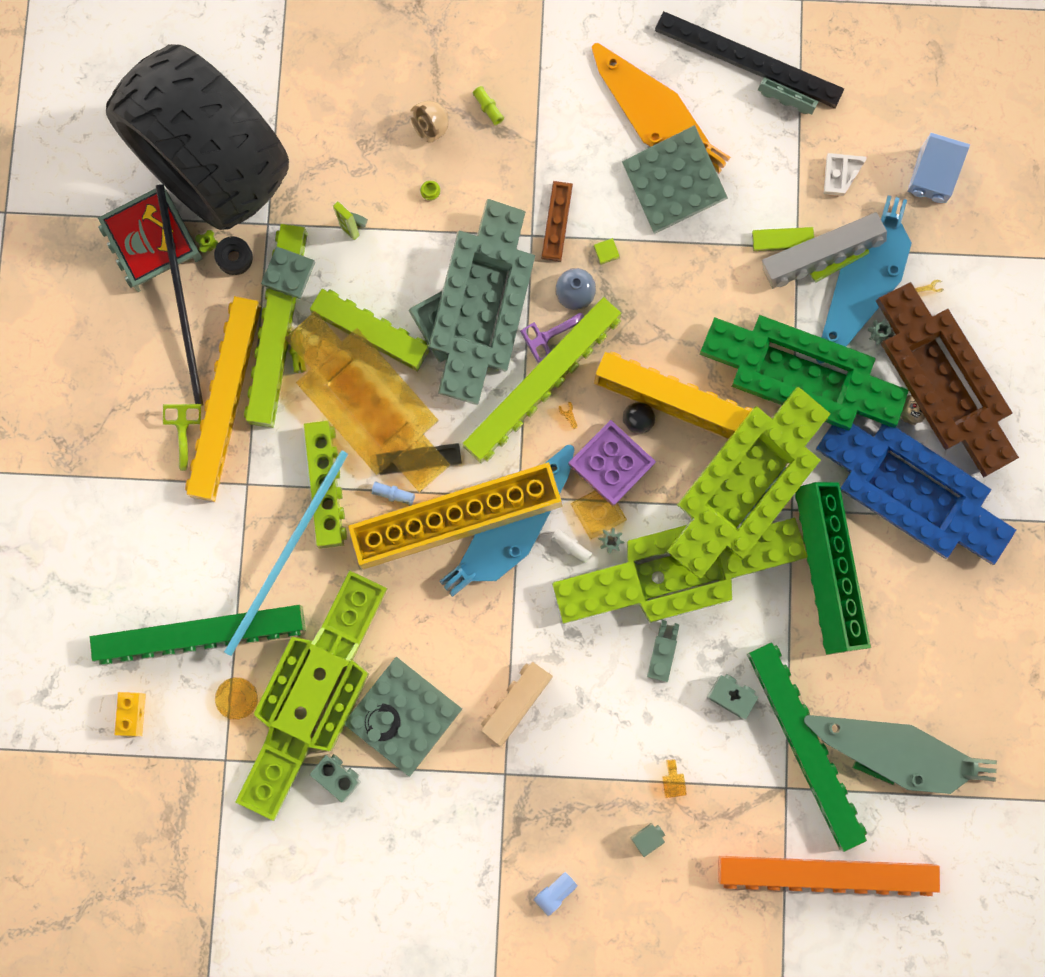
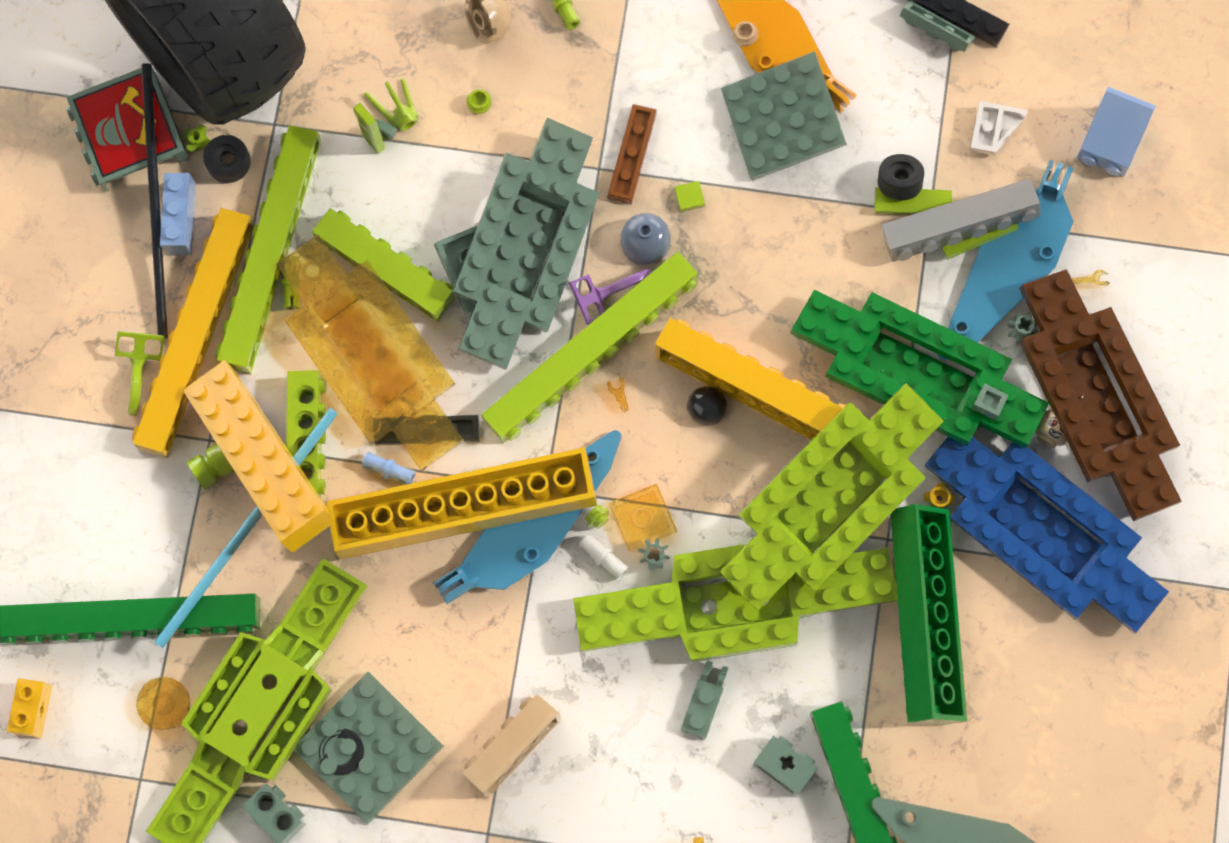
camera: 10 degrees right, 5 degrees down
sand green plate [261,246,315,299] -> none
medium lavender plate [568,420,656,507] -> none
none -> light blue brick [160,173,196,255]
none -> yellow brick [183,360,335,553]
none -> lime wheel [186,443,234,490]
none -> lime plant [364,78,418,131]
none -> lime plate [585,505,610,529]
none -> tan plate [733,21,758,46]
none -> black tyre [877,154,925,201]
none -> yellow plate [923,483,955,509]
none -> sand green plate [972,383,1008,420]

